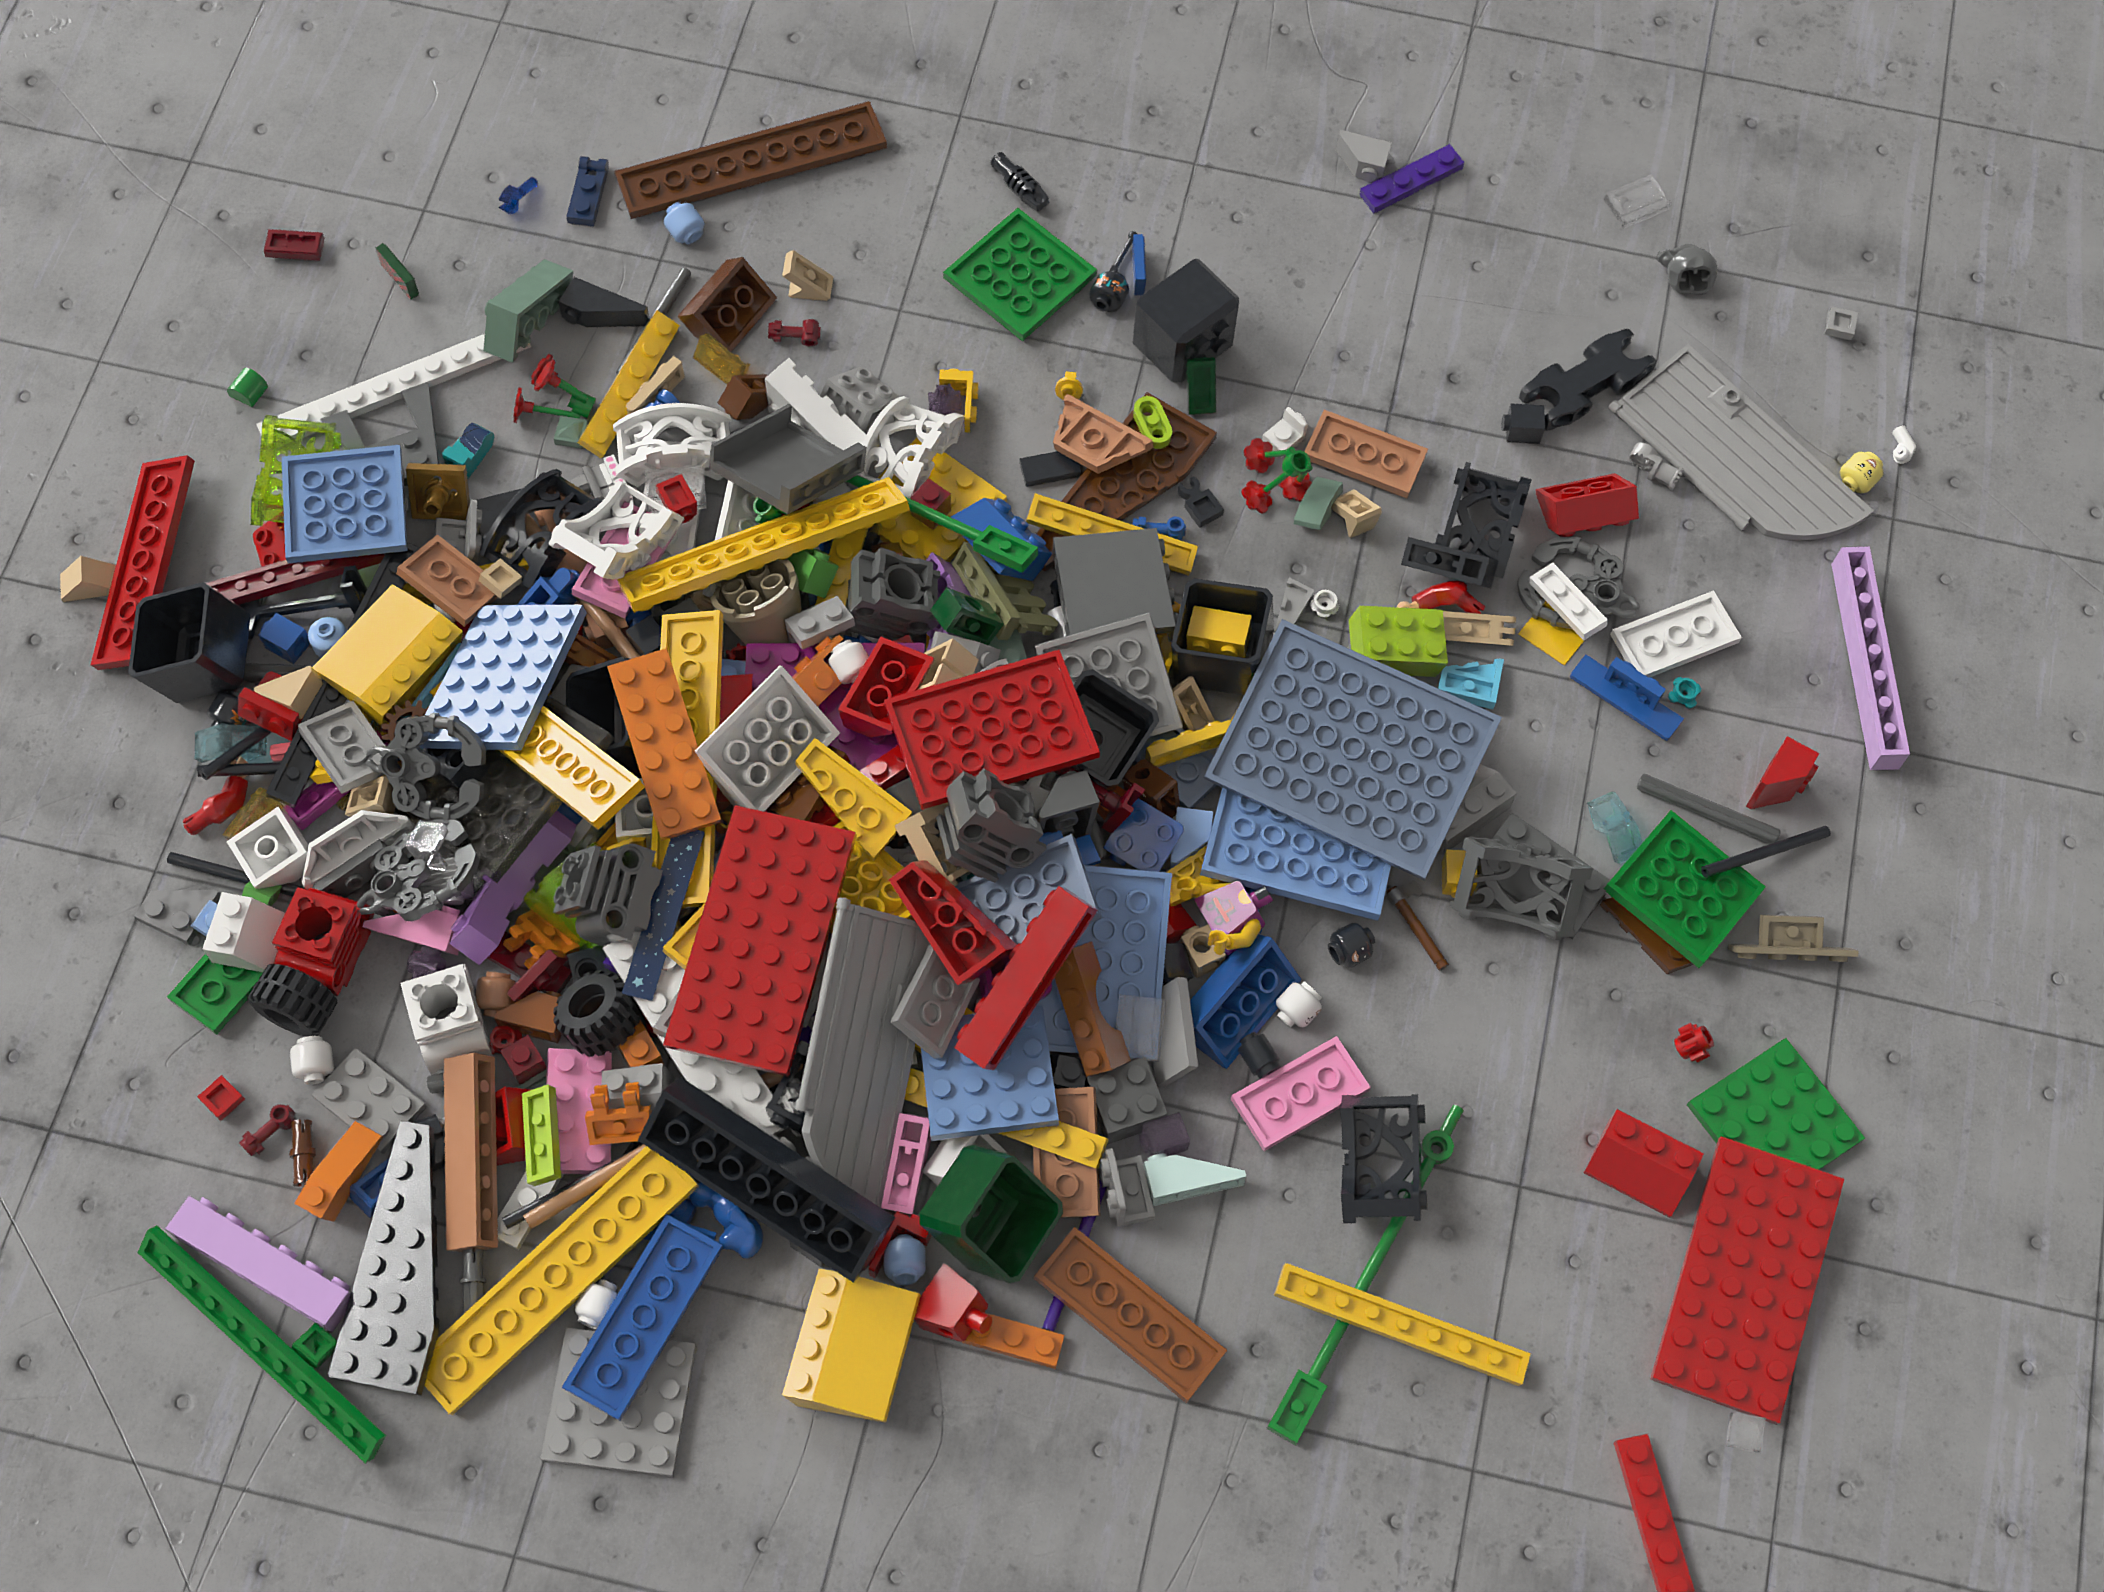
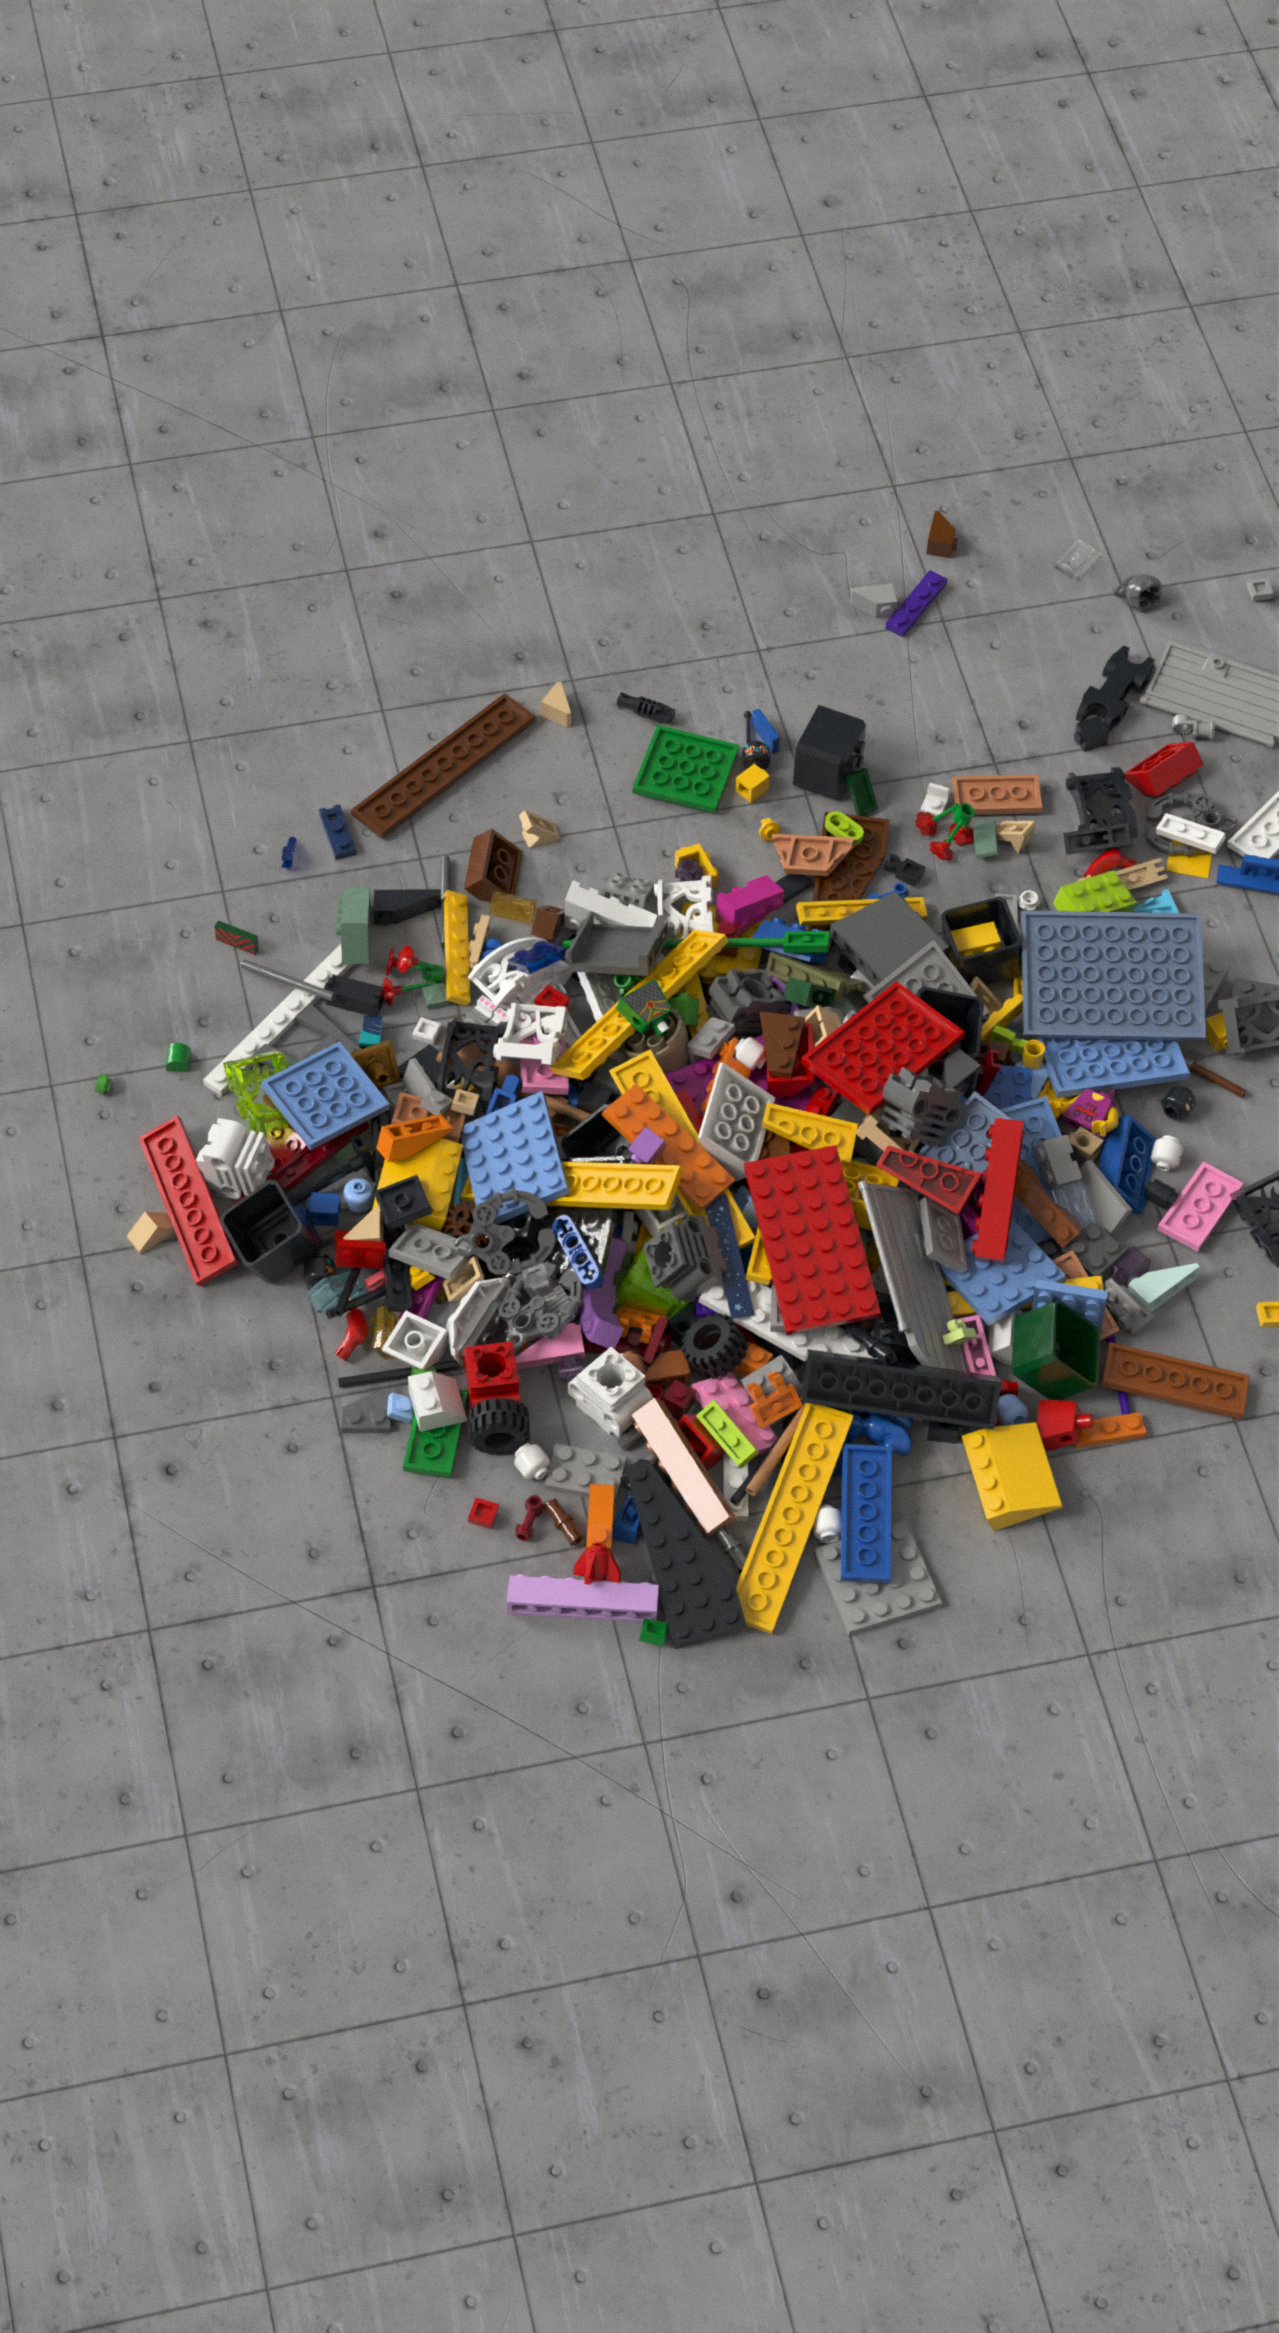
camera: 25 degrees left, 10 degrees down
green plate [137,1225,386,1464] -> none
dark red plate [263,229,325,261] -> none
light blue head [664,202,705,244] -> none
dark red bar [768,319,821,347] -> none
none -> bright green plate [95,1073,112,1095]
none -> white piece [196,1118,274,1200]
none -> dark grey piece [241,959,336,1002]
none -> black brick [324,974,385,1016]
none -> black tile [373,1175,432,1230]
none -> orange slope [376,1114,453,1162]
none -> white tile [412,1017,442,1045]
none -> light grey plate [420,1089,453,1115]
none -> clear blue plate [508,941,566,975]
none -> tan slope [541,681,571,728]
none -> blue beam [552,1215,604,1289]
none -> red brick [573,1543,621,1585]
none -> torso [616,979,671,1037]
none -> medium lavender brick [628,1127,667,1165]
none -> dark pink wedge [716,875,784,933]
none -> yellow brick [735,764,770,803]
none -> reddish brown wing [760,1011,805,1079]
none -> black pin [844,1322,896,1365]
none -> reddish brown slope [926,511,958,558]
none -> yellowish green tile [942,1319,977,1345]
none -> lime plate [990,1025,1028,1056]
none -> yellow beam [1022,1040,1045,1070]
none -> medium blue plate [1032,1279,1108,1332]
none -> light grey brick [1034,1135,1082,1191]

